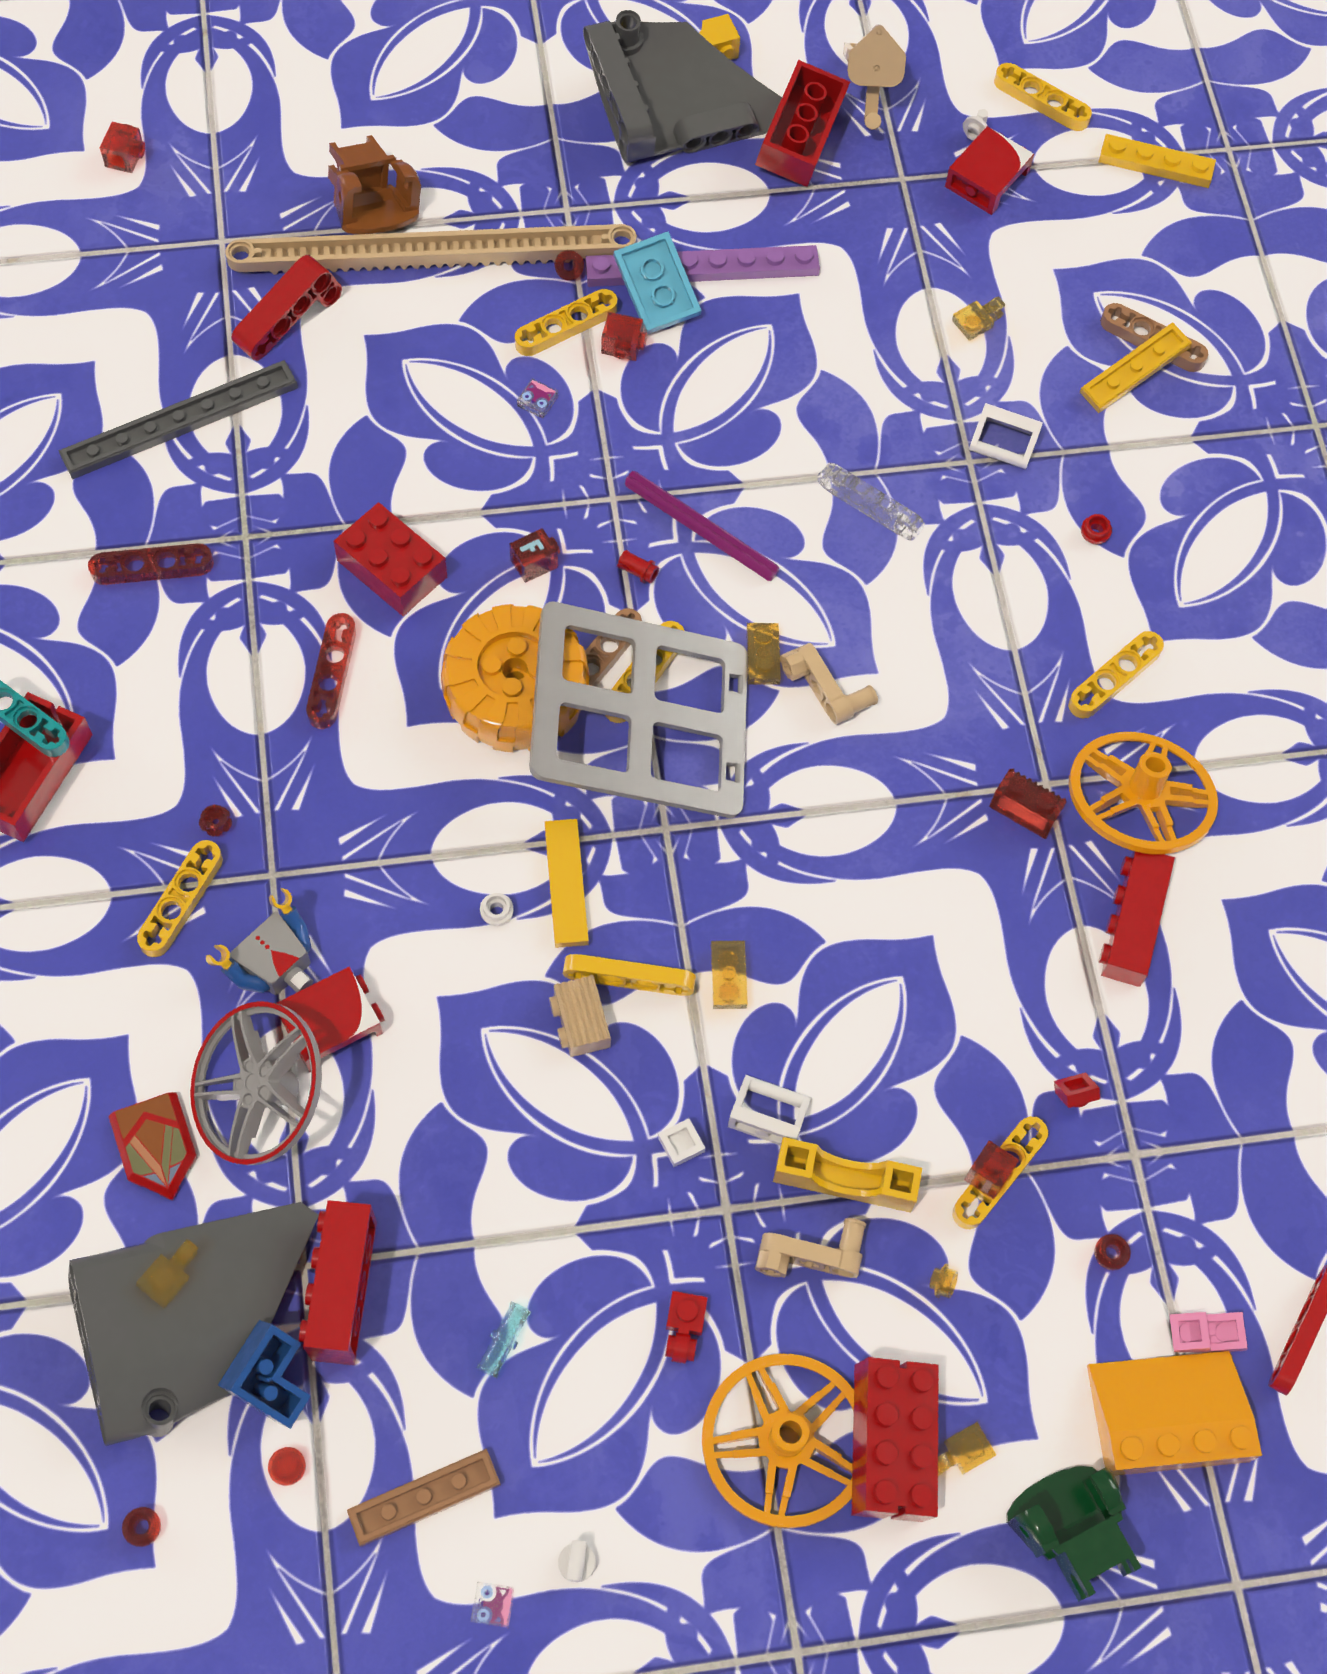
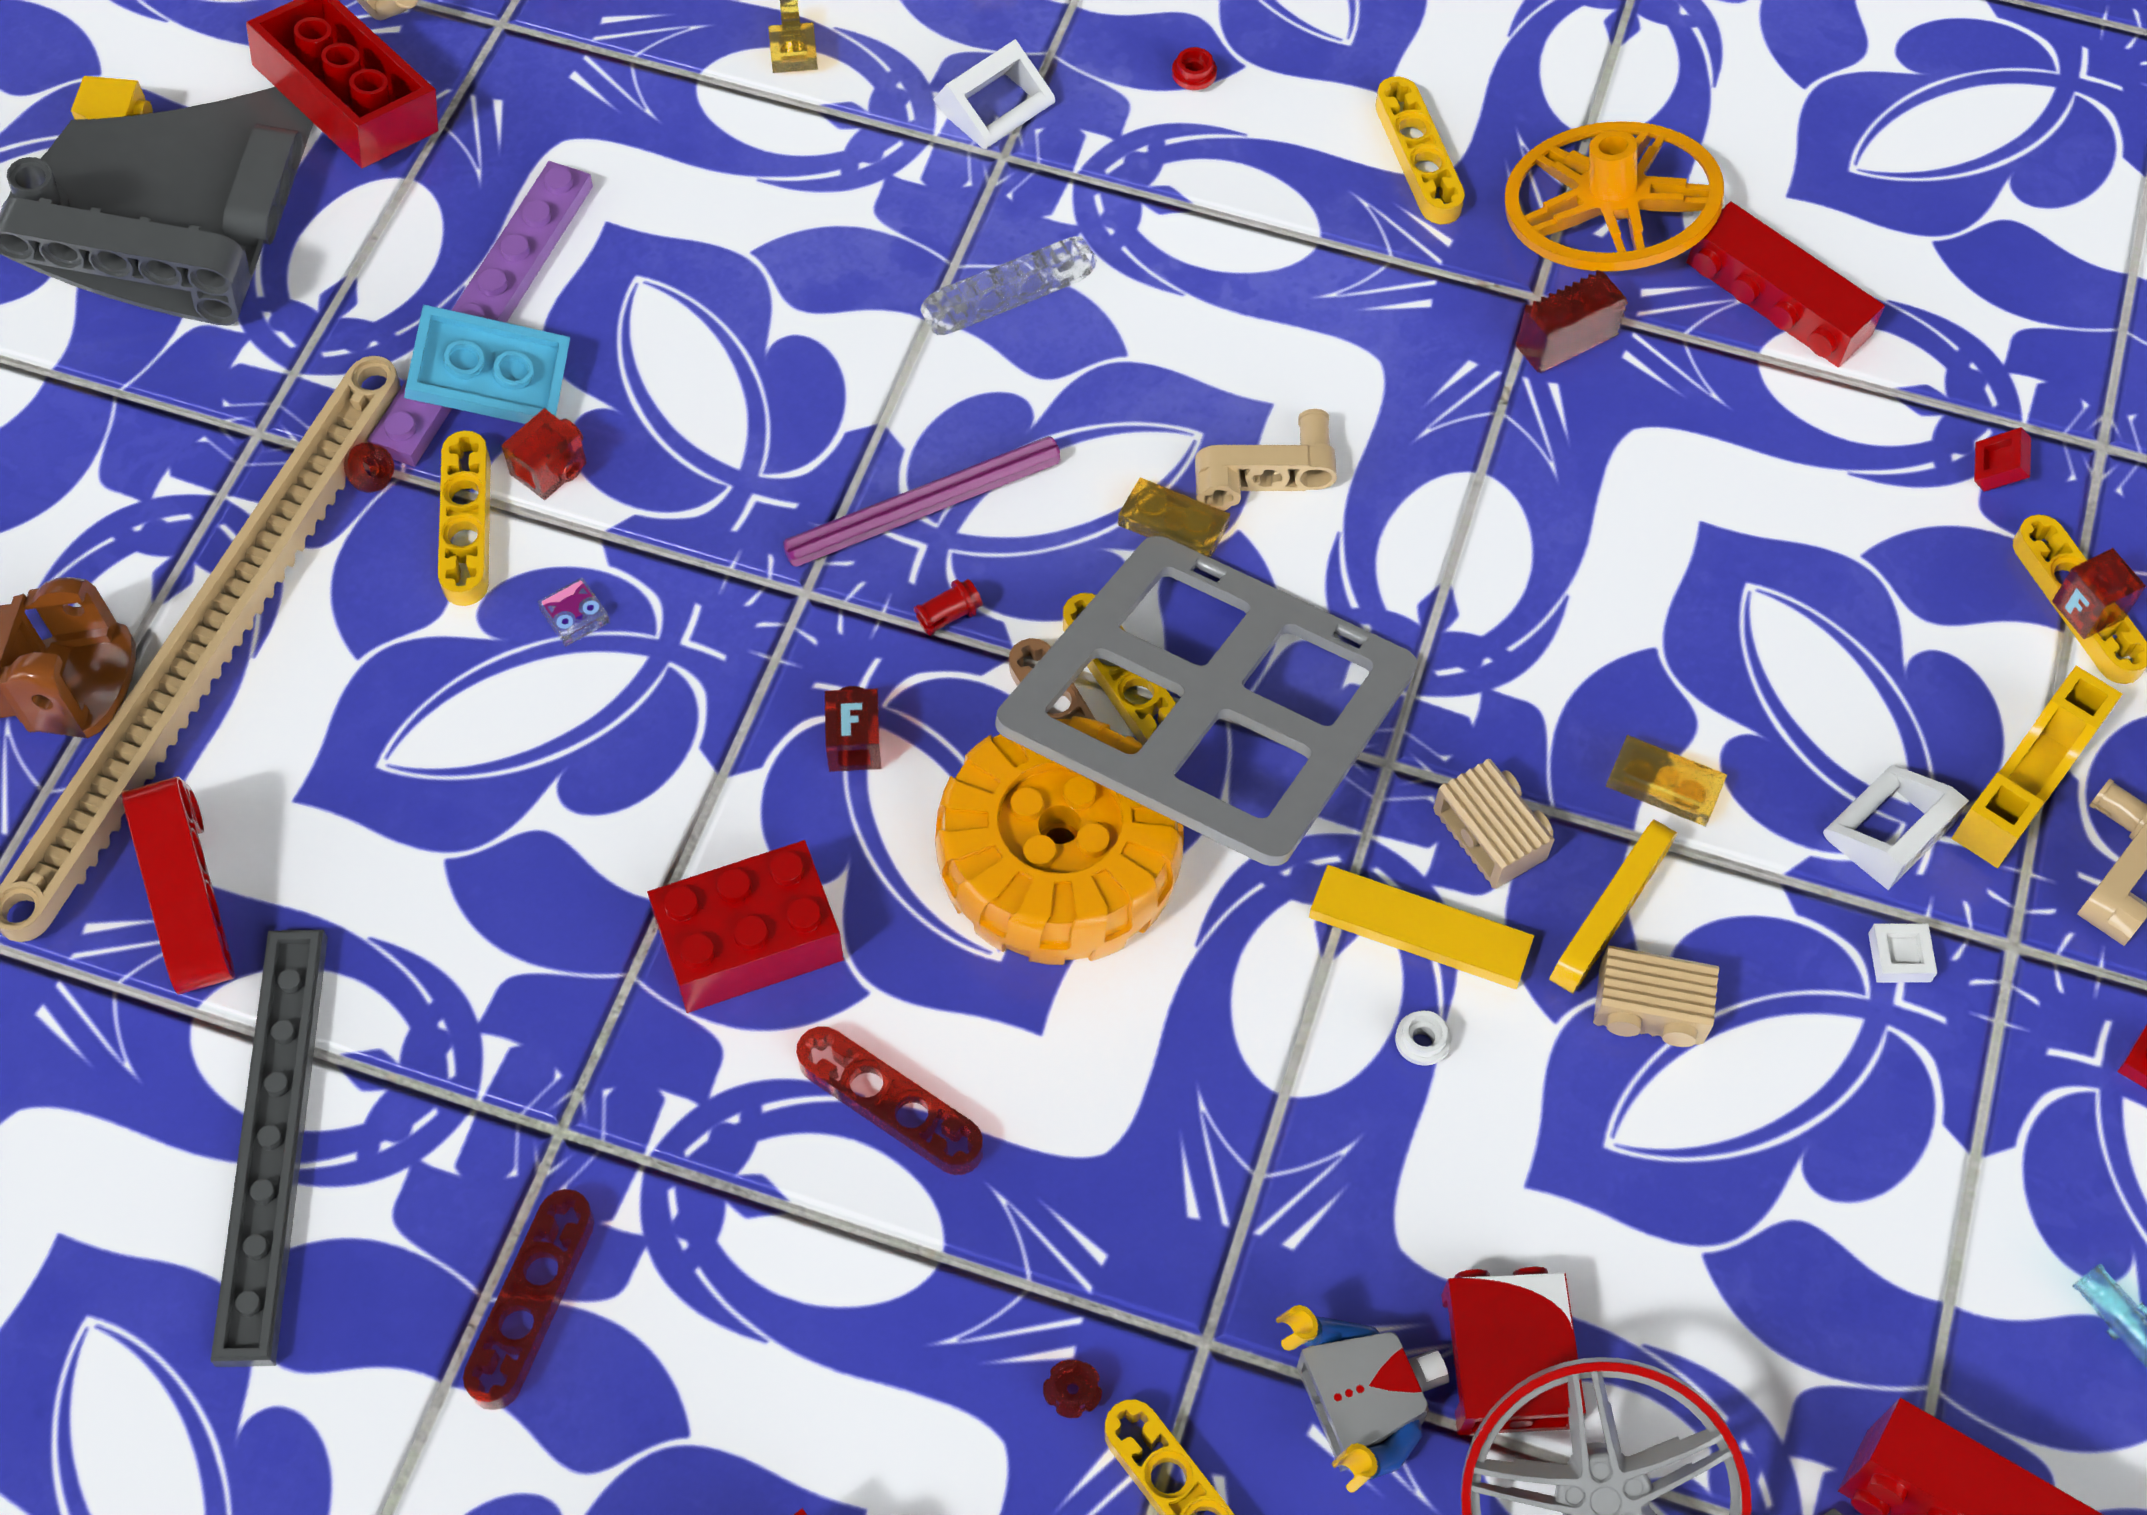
camera: 60 degrees left, 5 degrees down
none -> tan brick [1433,759,1555,889]

